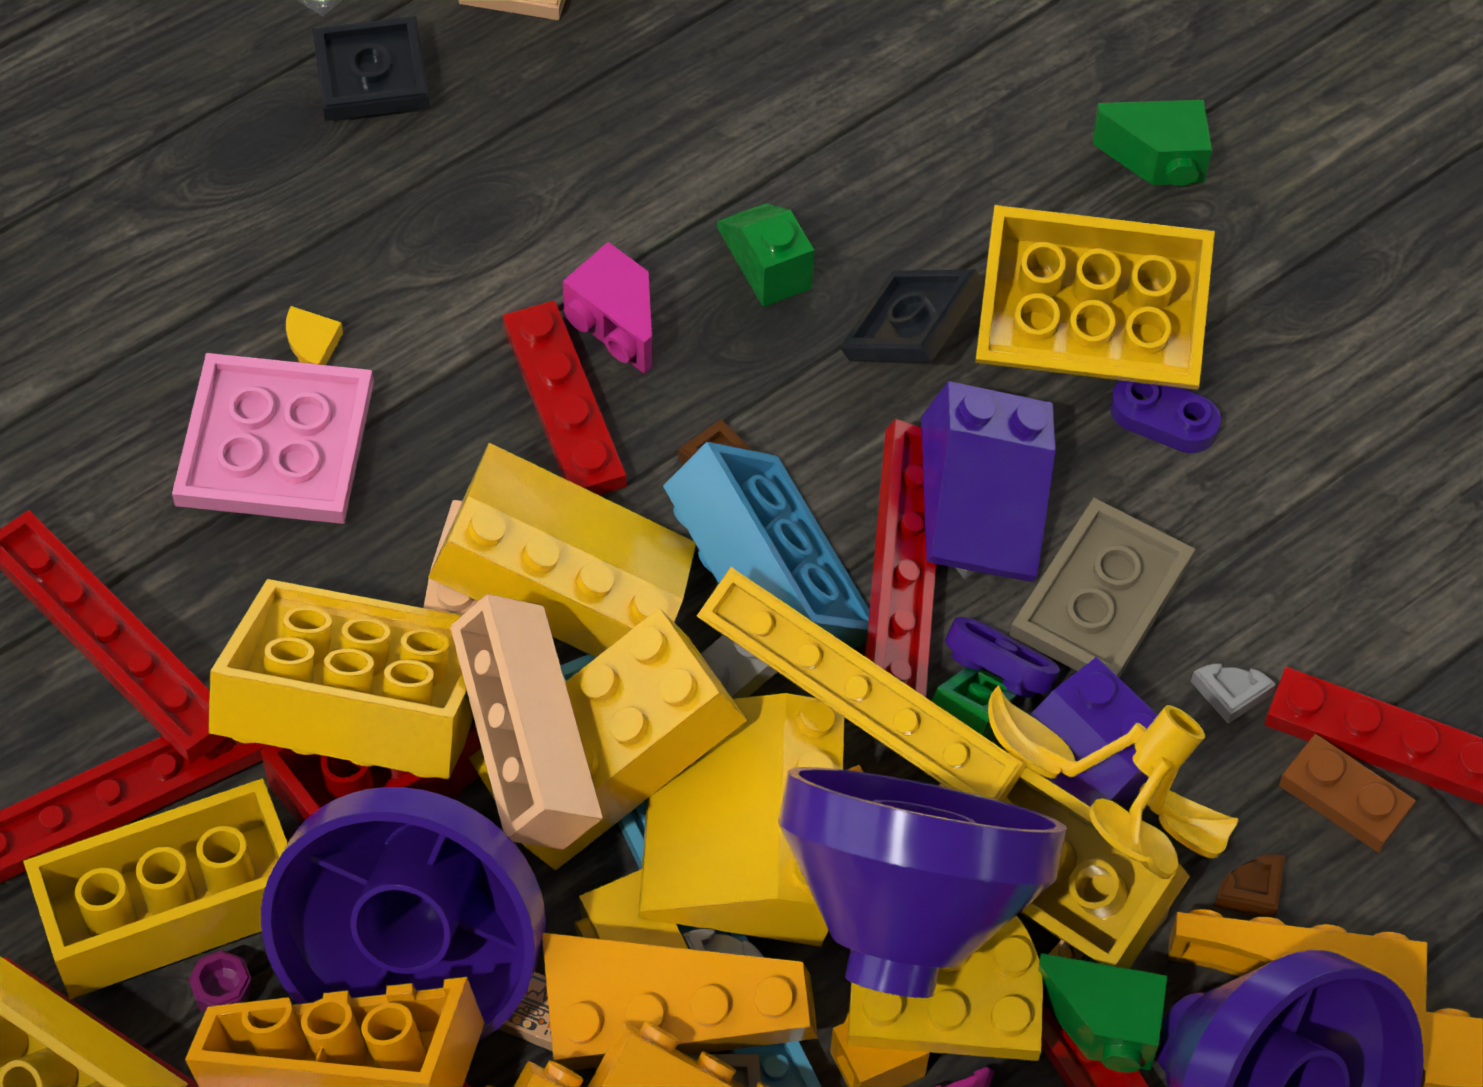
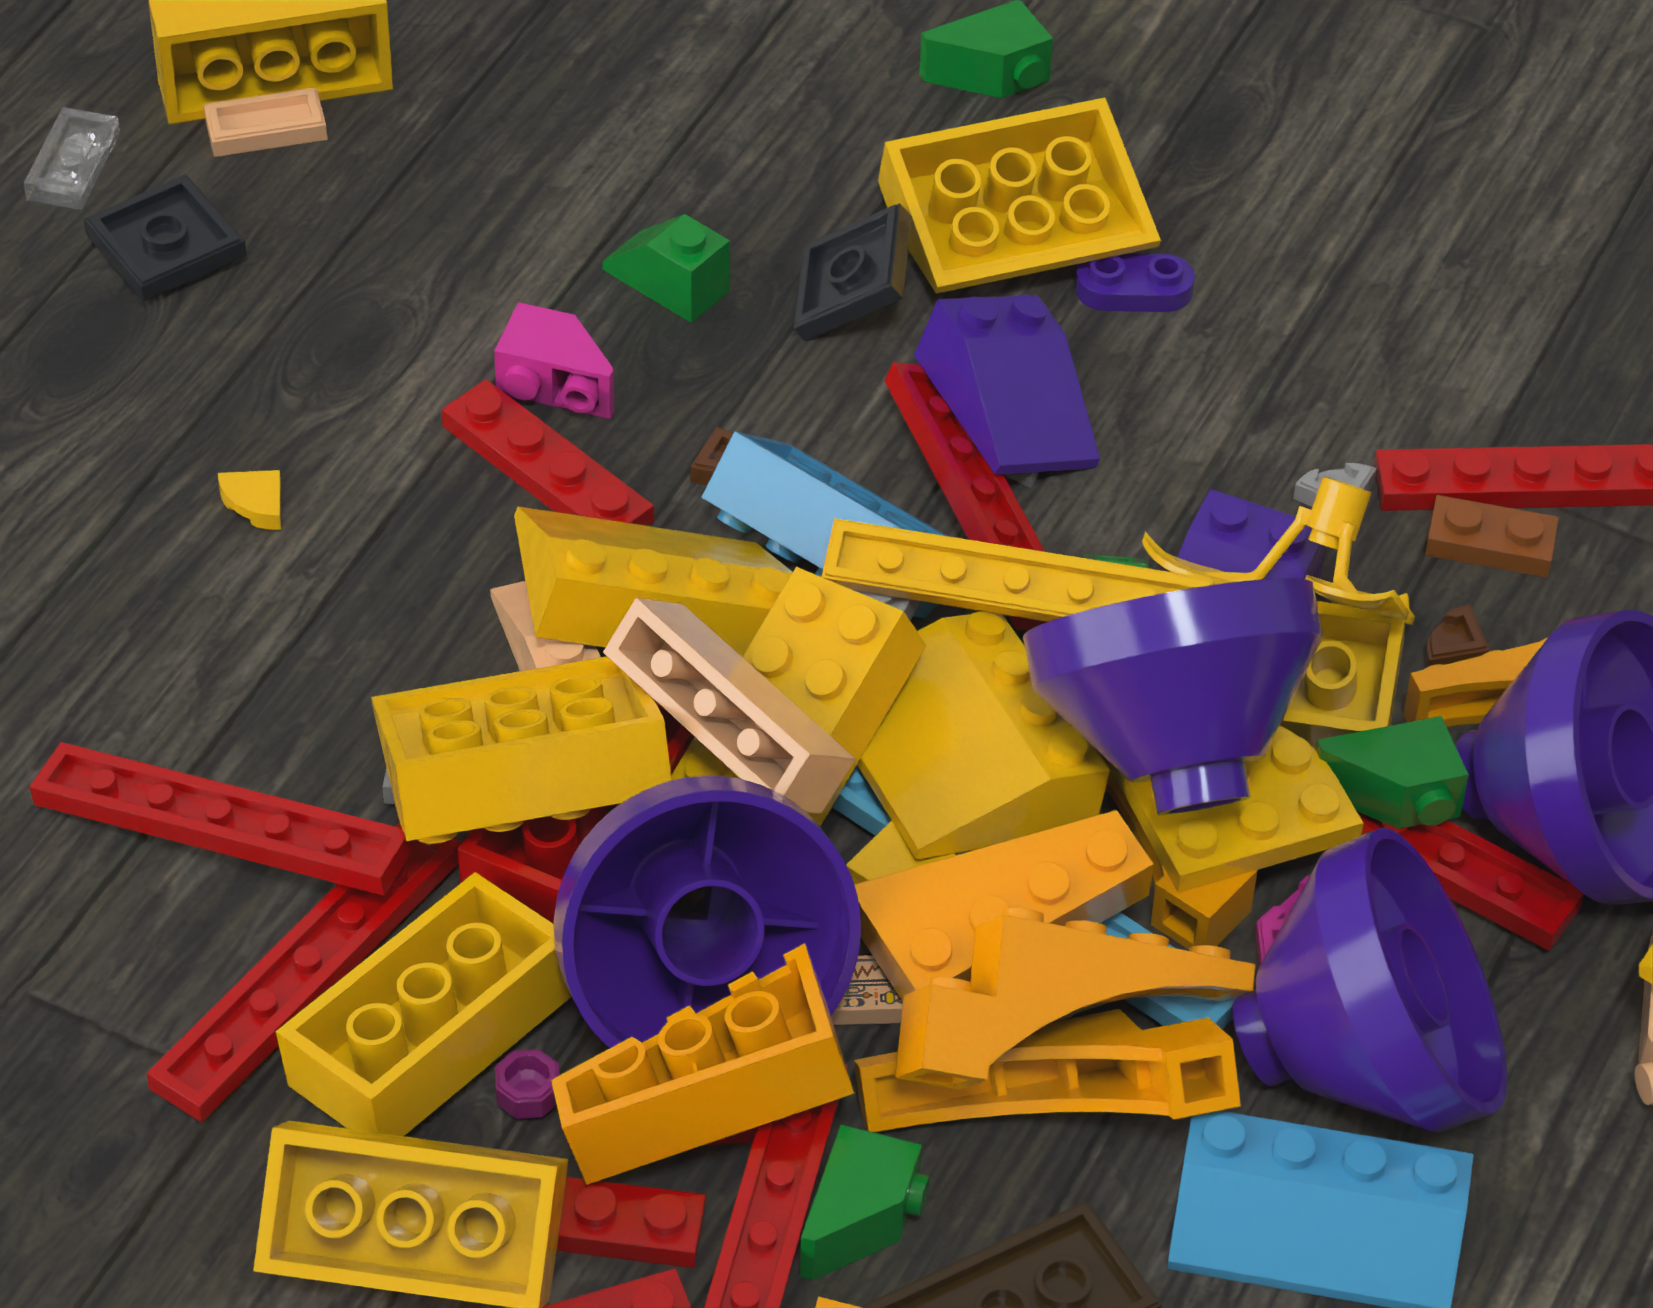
camera: 25 degrees left, 10 degrees down
bright pink plate [172,353,374,524] -> none
dark purple plate [945,617,1060,698] -> none
dark tan plate [1009,497,1195,678] -> none

